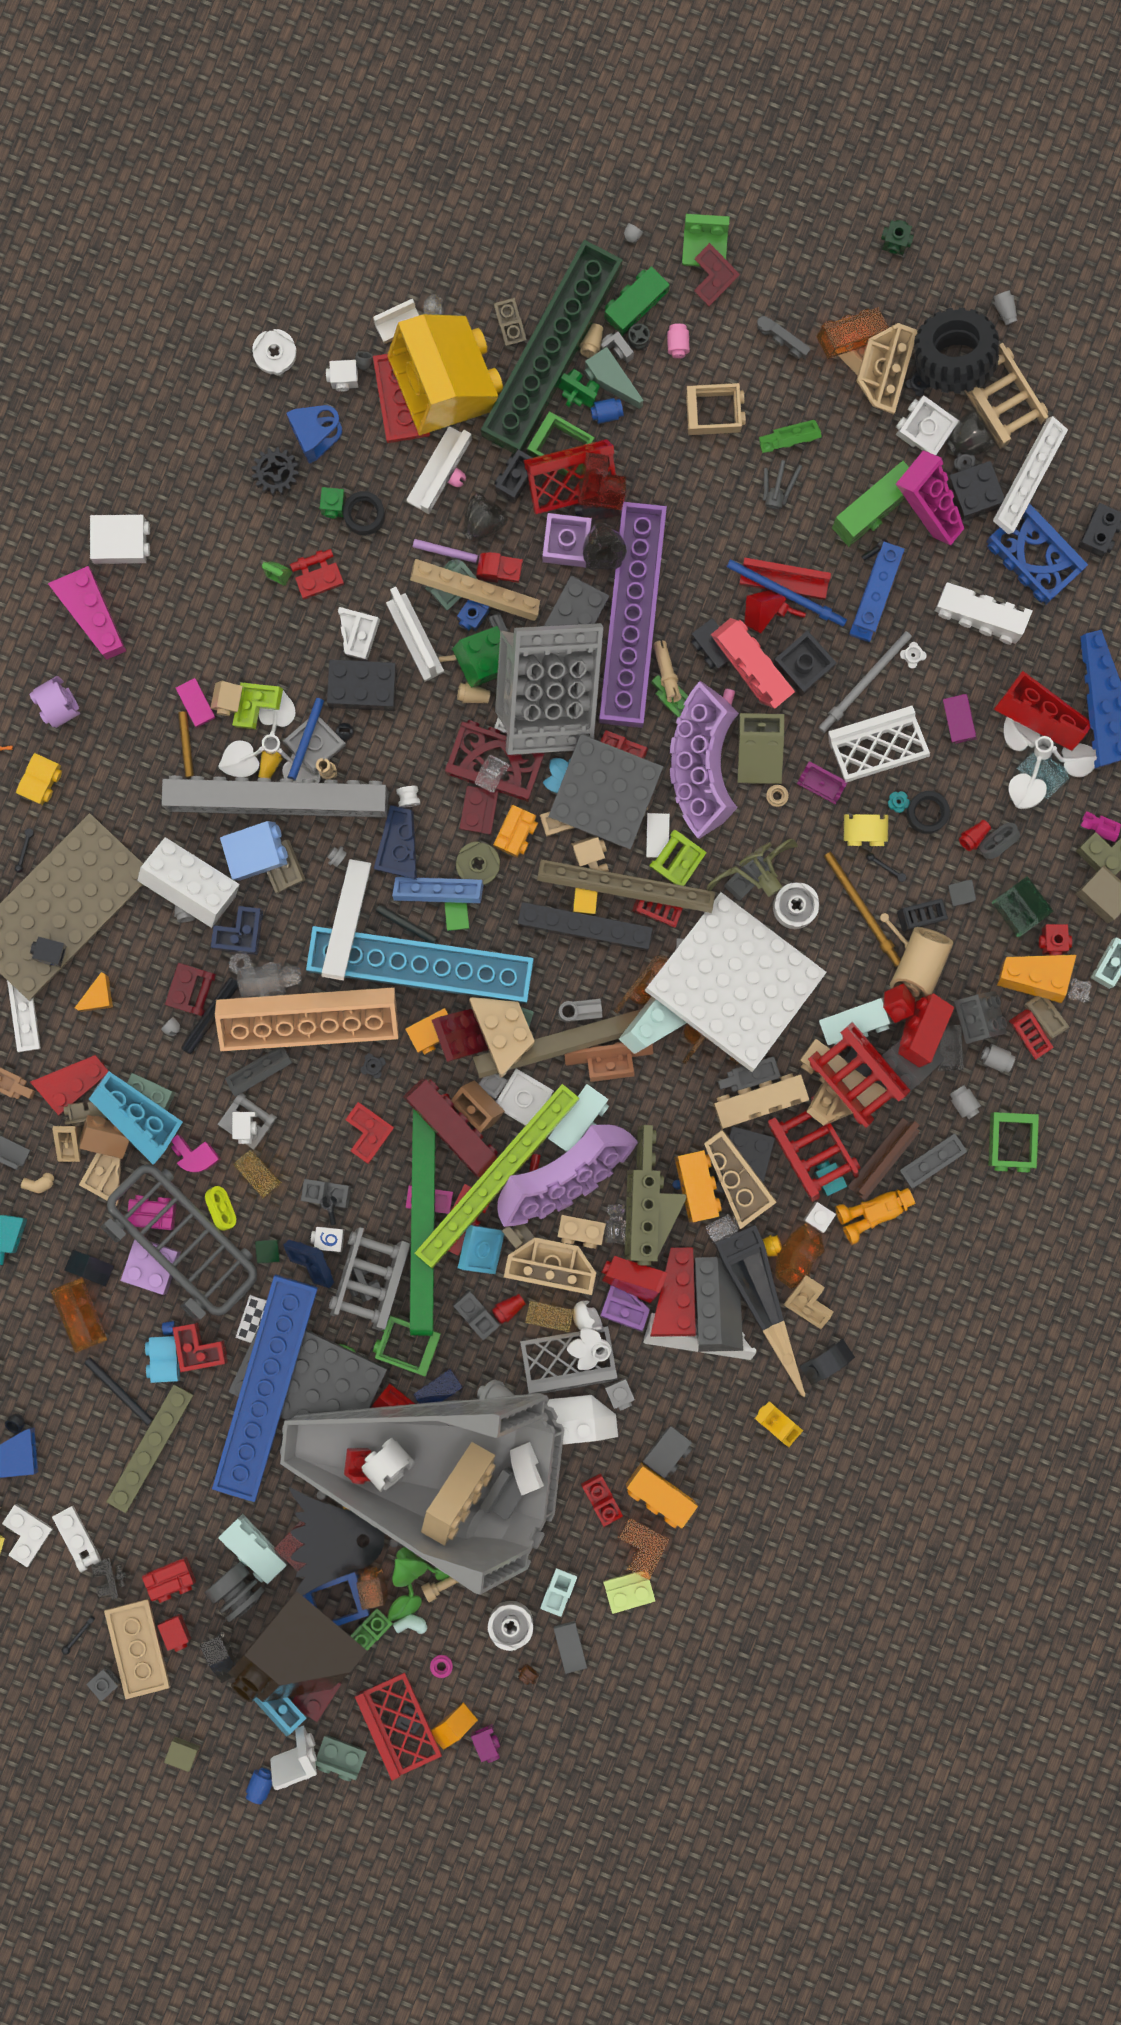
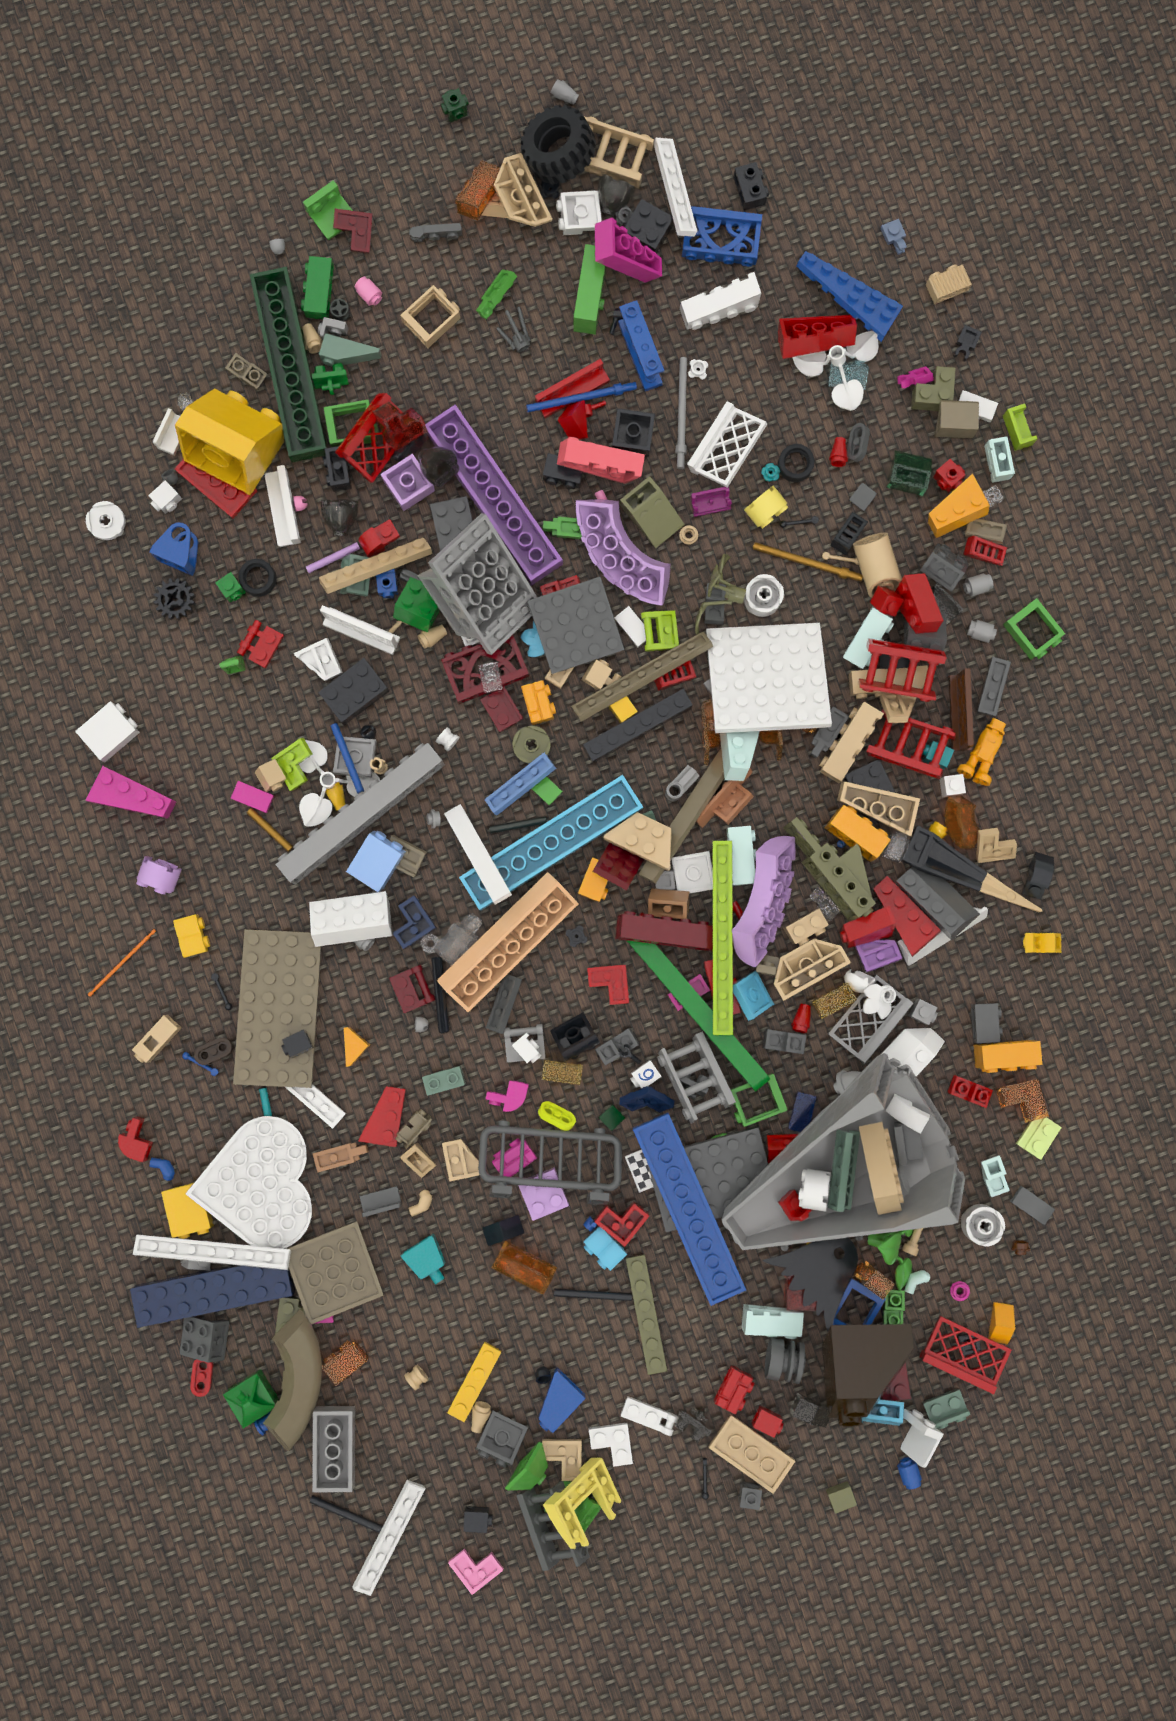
camera: 45 degrees left, 0 degrees up
medium nougat brick [79,1115,129,1159] -> none
medium azure wedge [89,1071,183,1165] -> none
dark blue wing [374,805,417,880] -> none
magenta brick [471,1724,501,1763] -> none
blue brick [590,398,624,424] -> none
tan pin [653,640,681,703] -> none
magenta hinge [943,694,977,744] -> none
none -> black brick [550,1012,600,1062]
none -> sand green fence [827,1129,860,1212]

